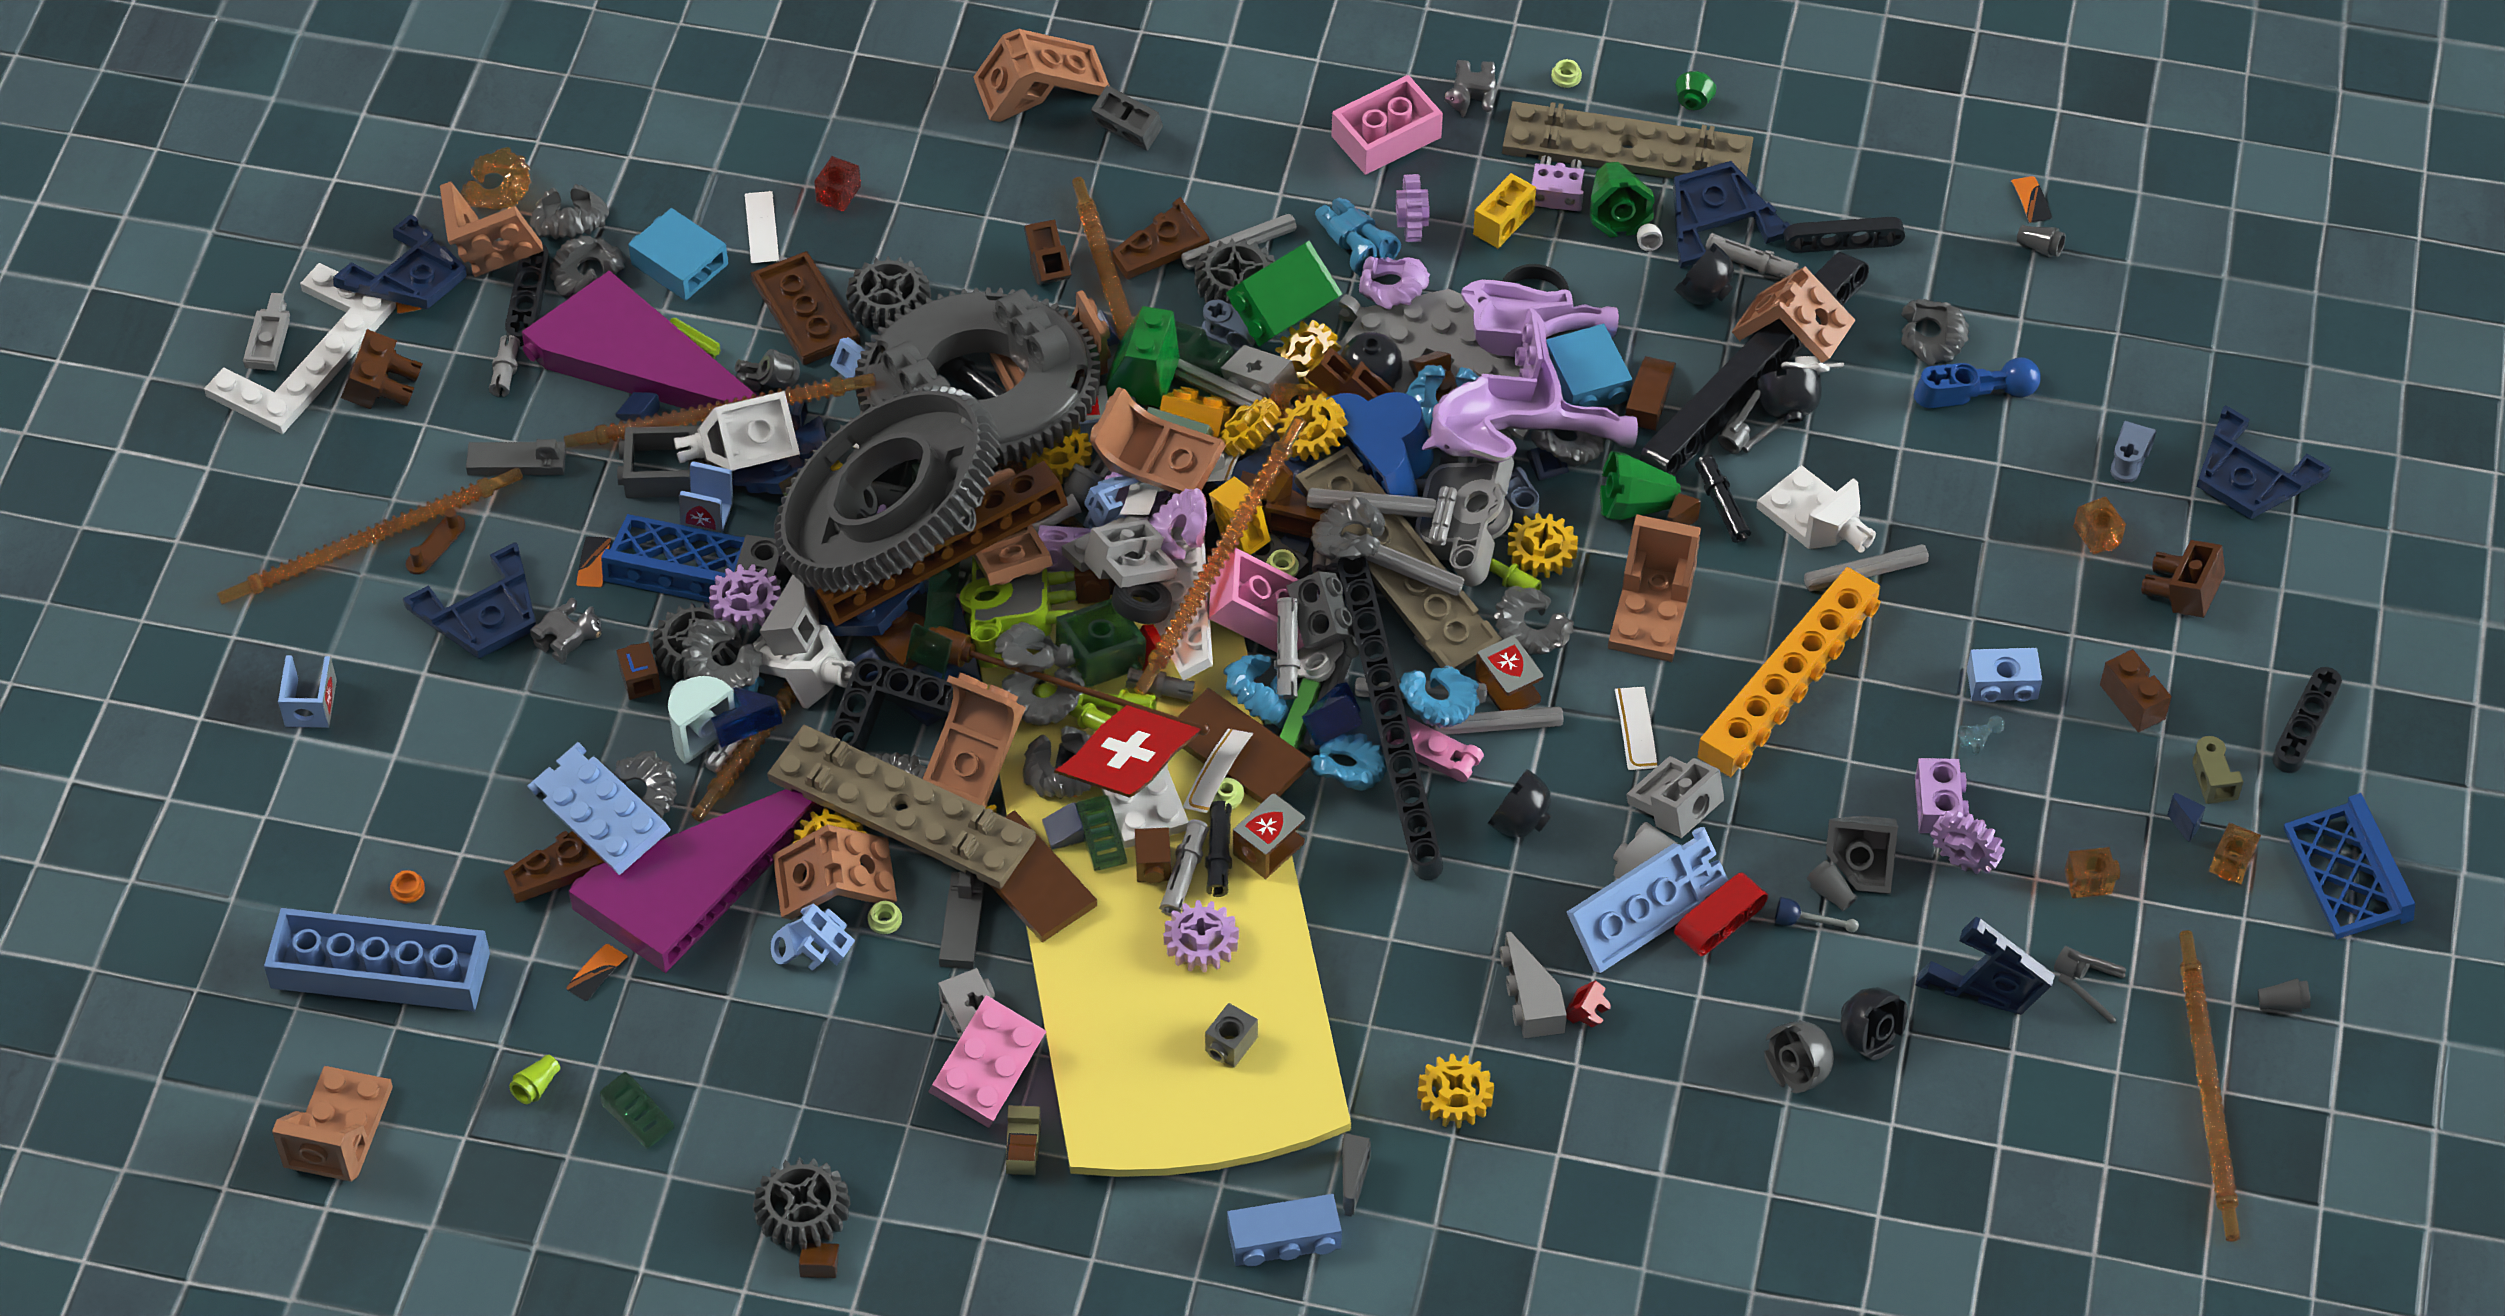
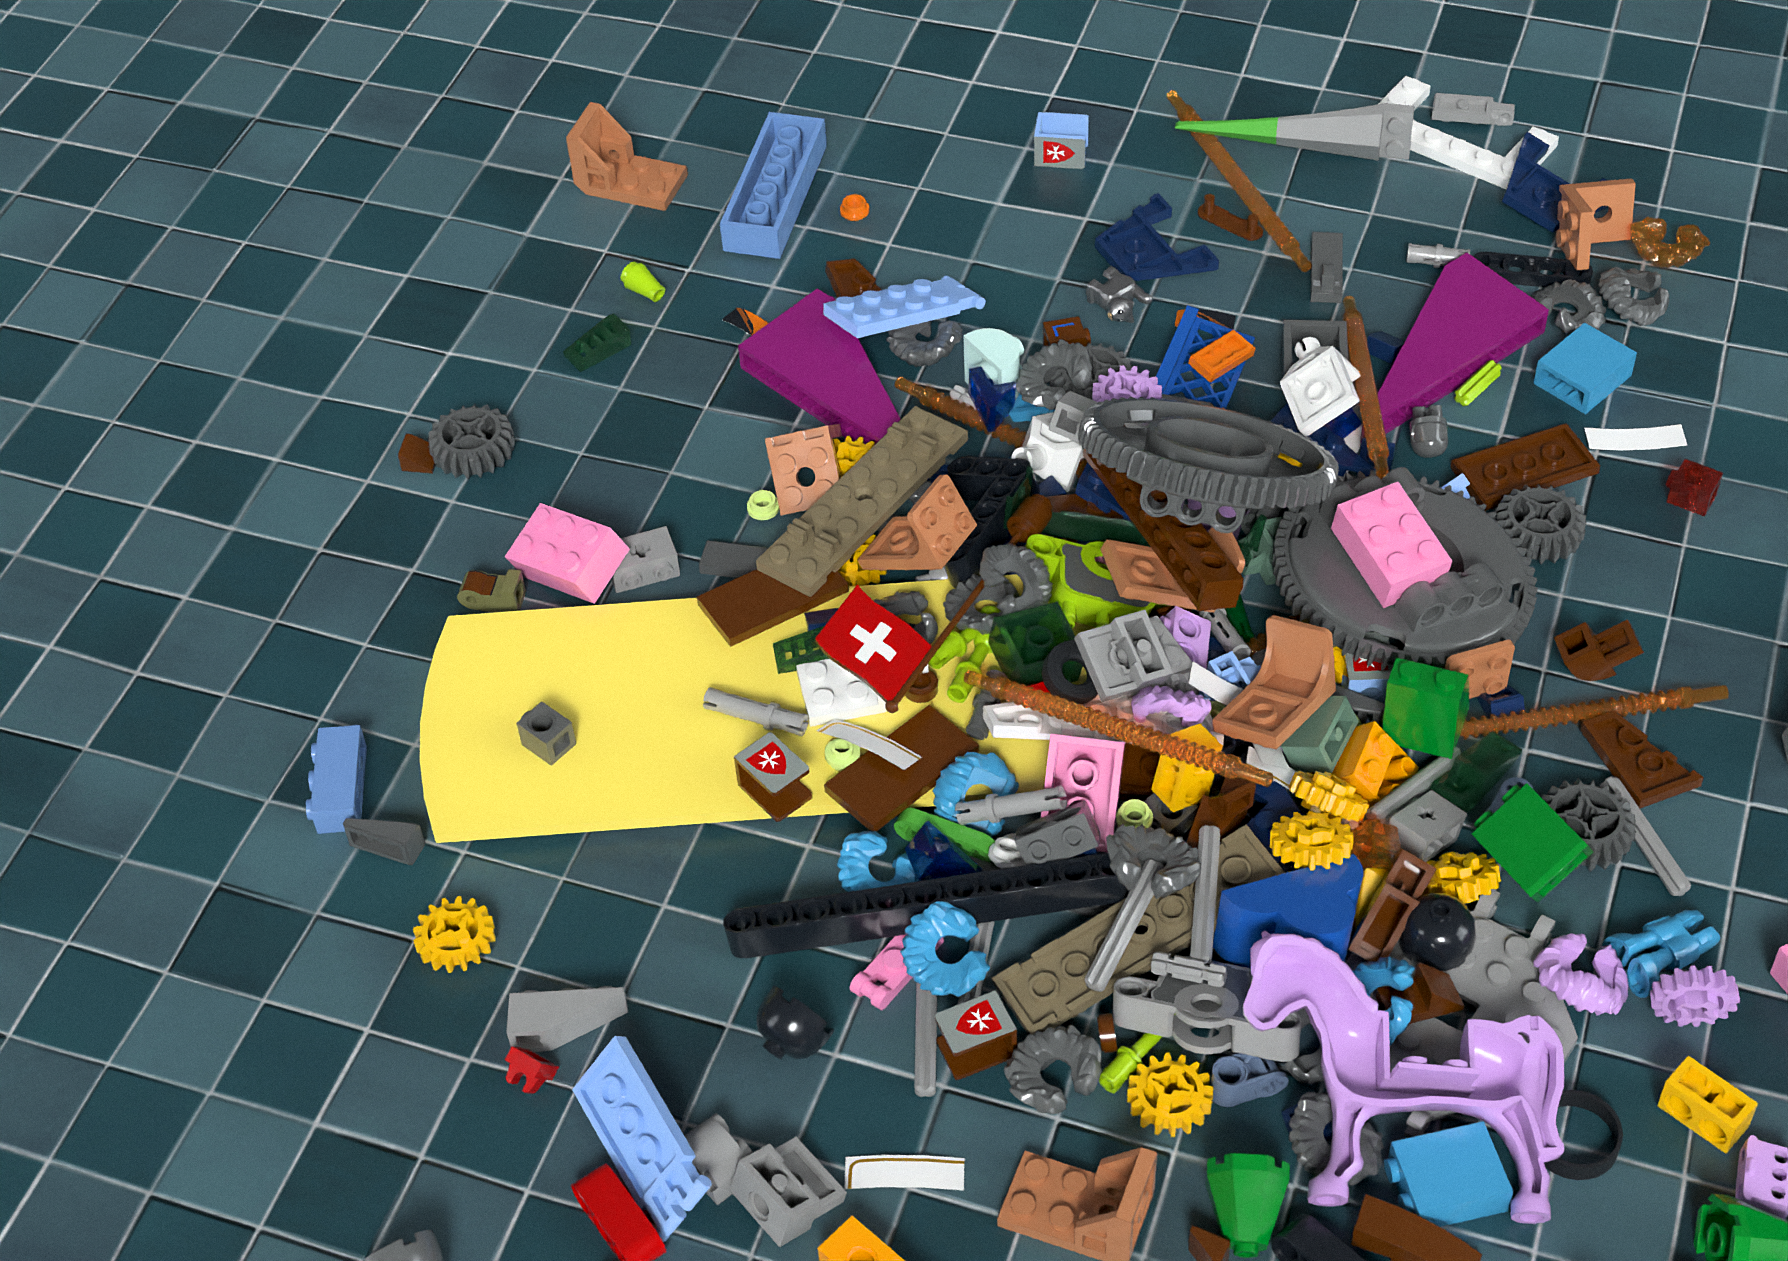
camera: 100 degrees right, 5 degrees down
reddish brown brick [341,329,423,409] -> none
piece [679,462,733,533] -> none
light blue piece [771,903,855,970] -> none
reddish brown brick [1135,827,1171,883] -> none
lavender gear [1163,900,1239,972] -> none
black pin [1205,801,1232,897] -> none
none -> reddish brown tile [1097,1013,1117,1053]
none -> light grey plate [1175,103,1415,161]
none -> orange plate [1188,329,1256,383]
none -> bright pink brick [1331,482,1452,608]

